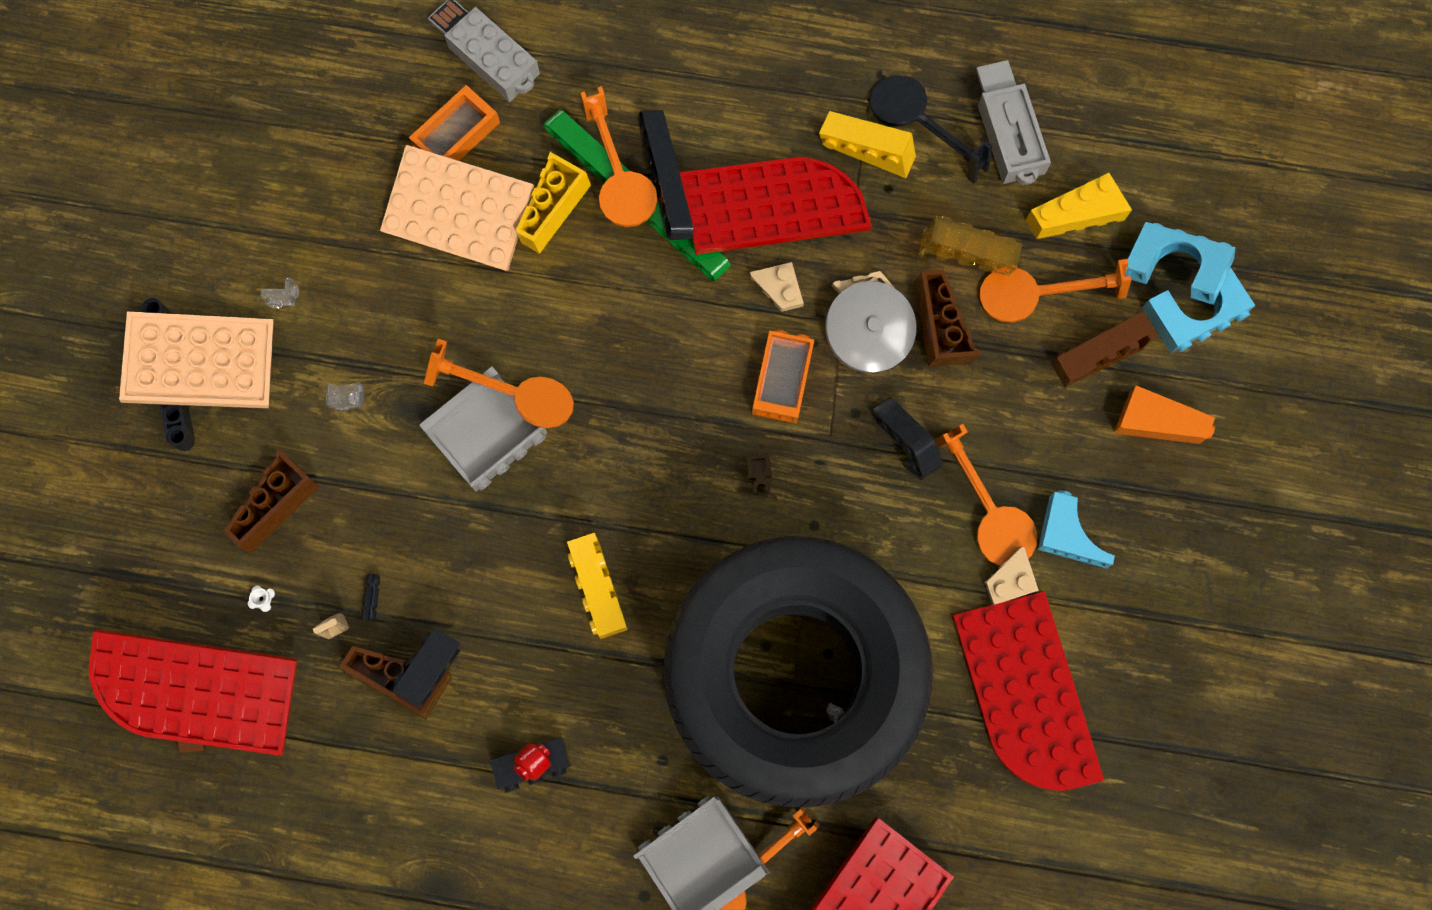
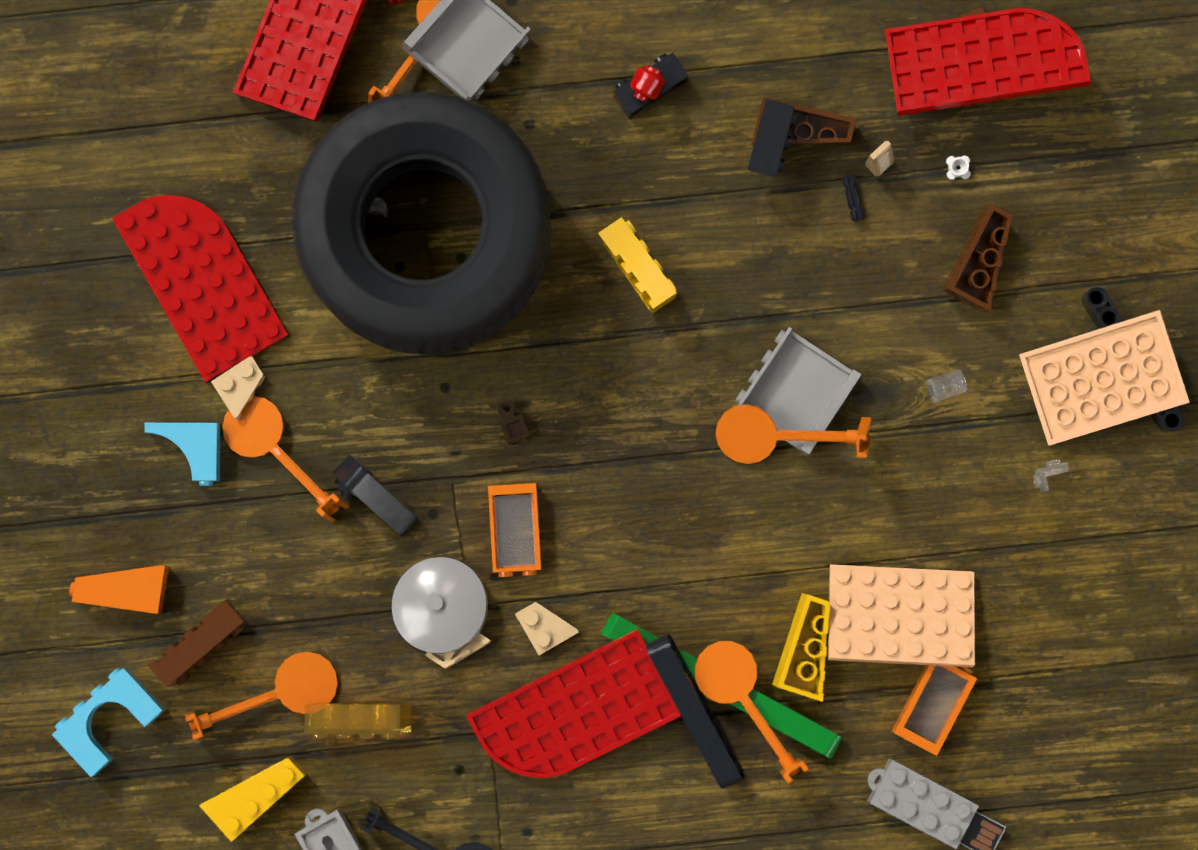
camera: 165 degrees right, 10 degrees up
yellow wedge [819,111,916,178] -> none
reddish brown wedge [914,270,980,367] -> none
medium azure arch [1125,222,1235,304] -> none

